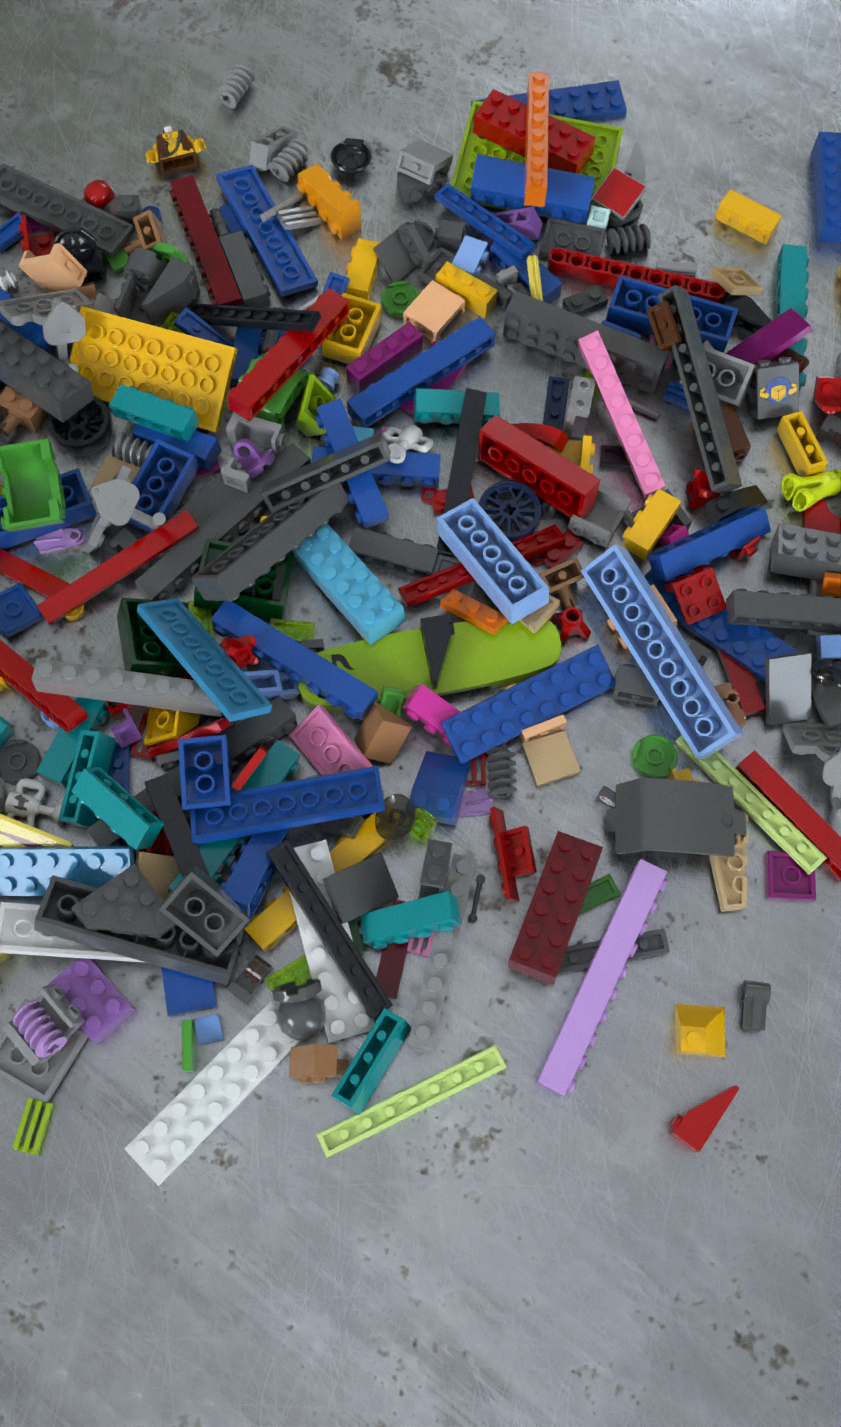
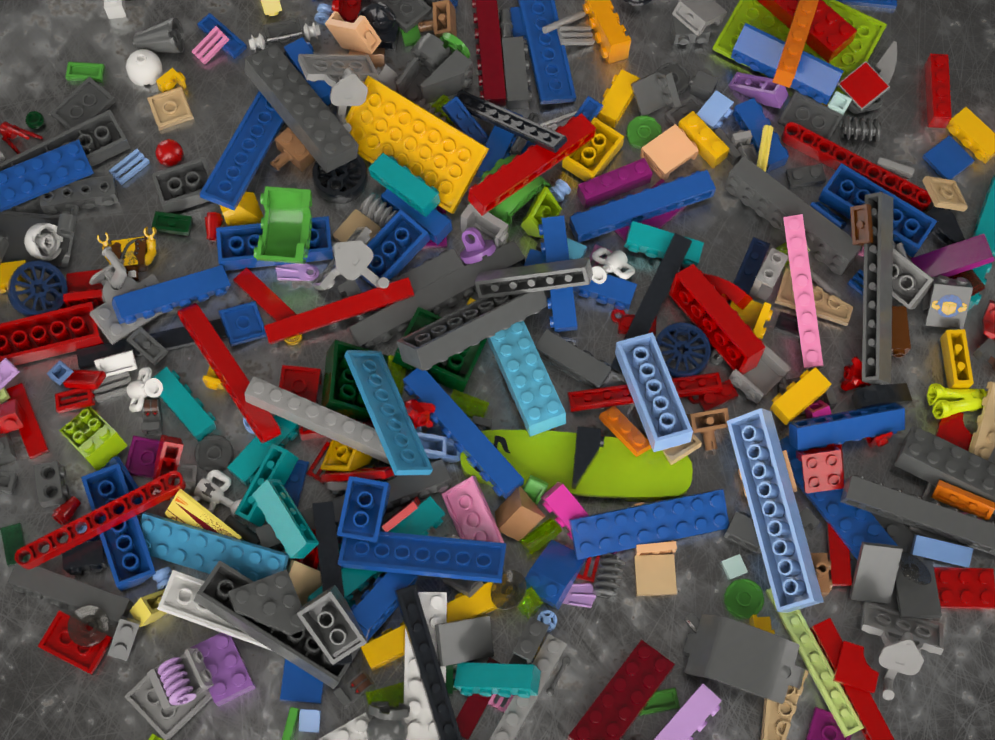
camera: 15 degrees right, 0 degrees up
medium lavender panel [111,708,142,748] -> none
light grey bracket [221,456,251,493] -> none
blue tile [434,183,536,260] -> none
red bracket [489,807,537,902] -> none
red rock [550,607,591,642] -> none
none -> dark grey pin [224,515,259,545]
none -> red panel [279,365,323,404]
none -> light blue wheel [314,3,334,25]
none -> clear neon green plate [519,518,562,554]
none -> light blue wheel [537,610,557,633]
none -> light aqua tile [721,554,748,581]
none -> tan wing [775,268,853,326]
none -> red tile [833,641,879,694]
none -> blue tile [922,135,975,180]
none -> red brick [925,53,952,128]

